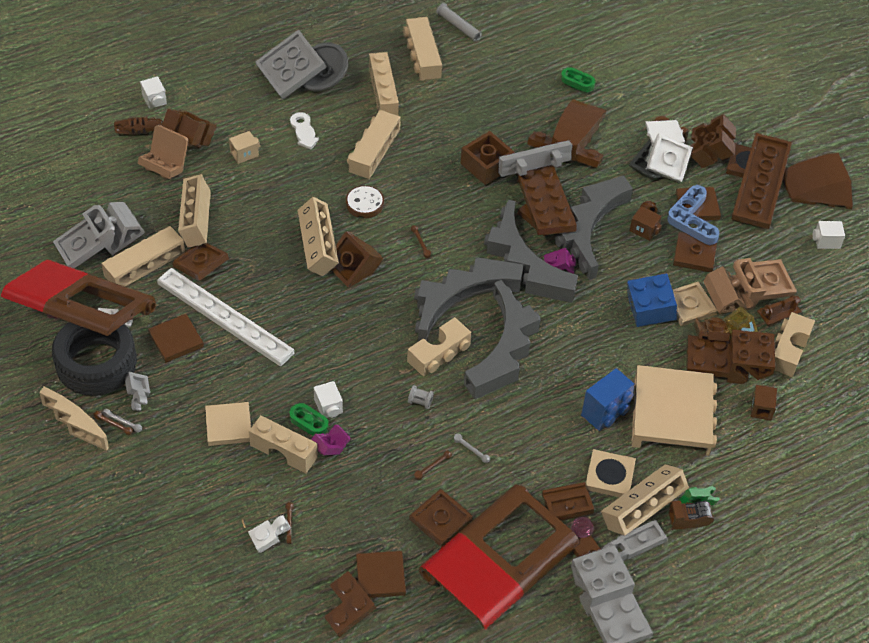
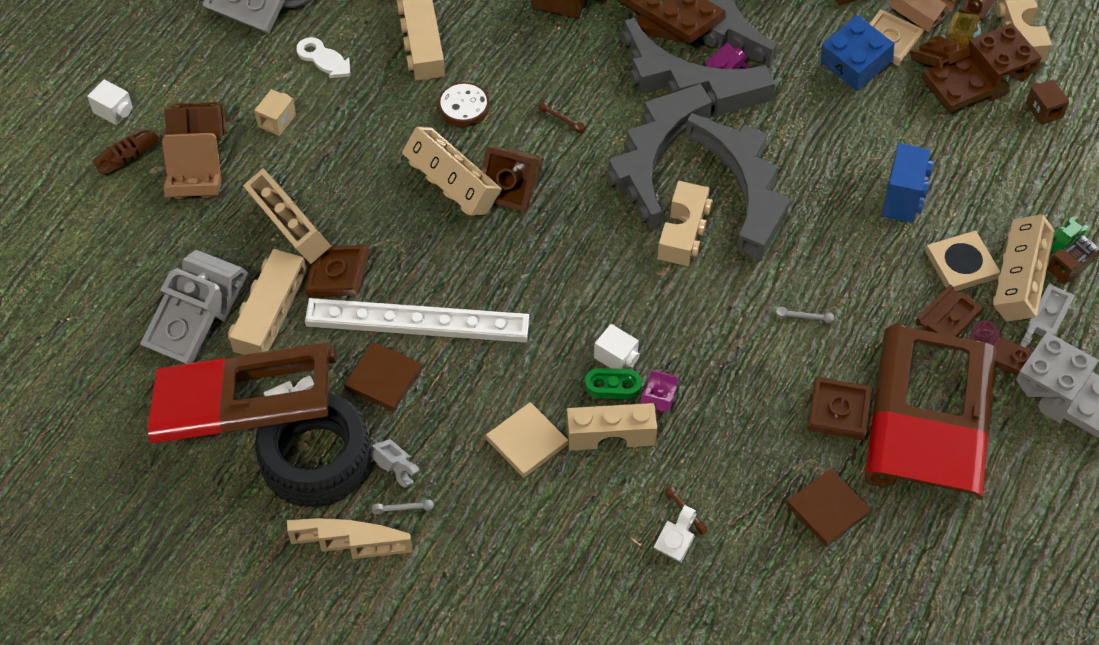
camera: 30 degrees left, 5 degrees up
reddish brown hinge [93,411,133,435] -> none
reddish brown plate [324,571,377,637] -> none
light grey bush [408,385,434,409] -> none
reddish brown hinge [414,451,452,480] -> none
tan panel [631,365,717,456] -> none

